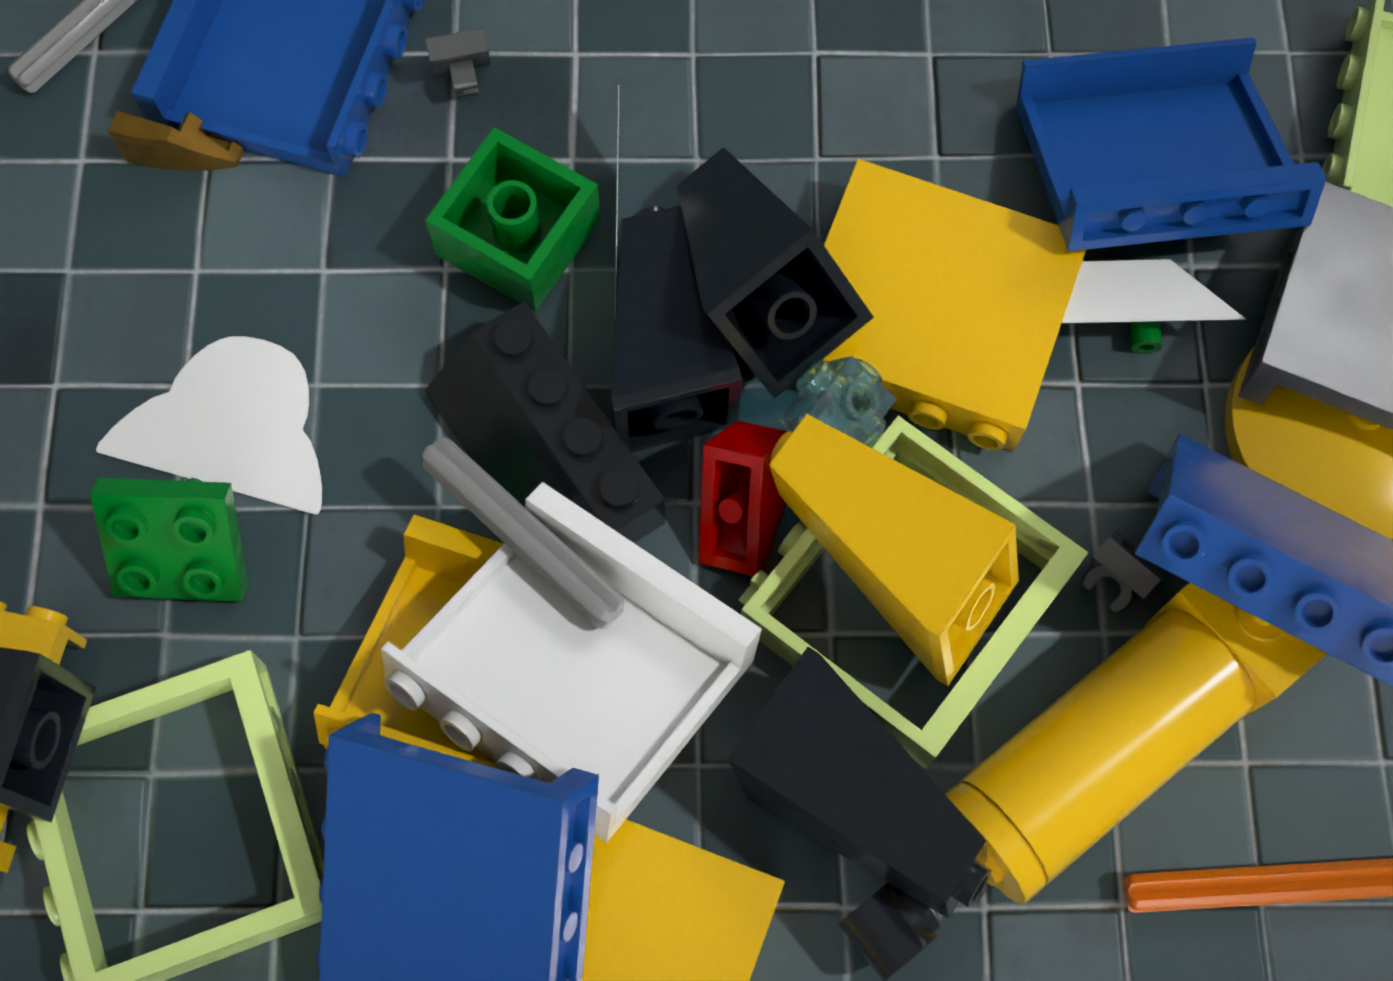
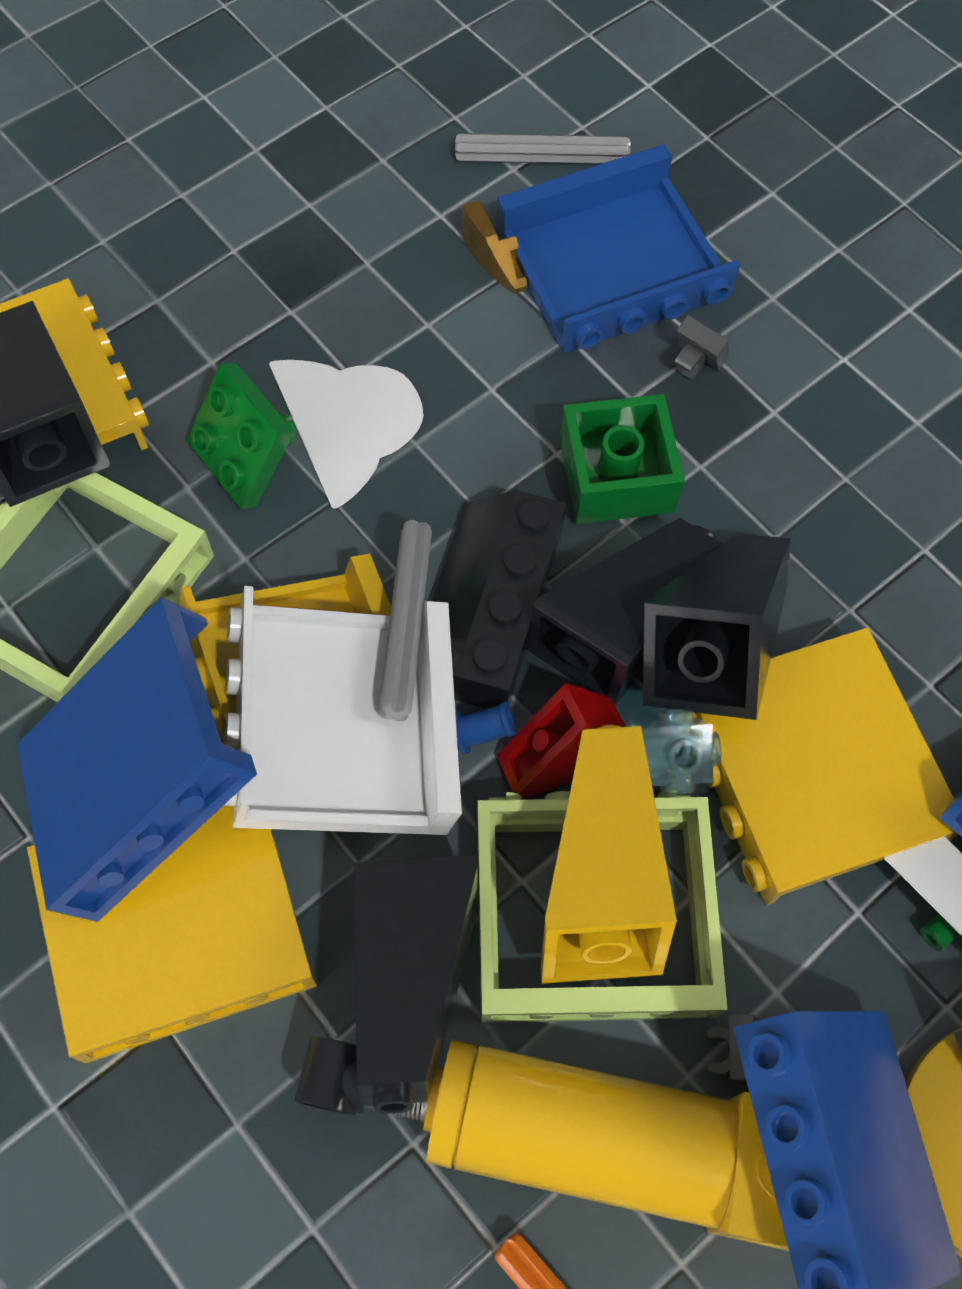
camera: 50 degrees right, 5 degrees down
white sticker [614,85,619,321] -> none
none -> blue pin [455,702,516,754]

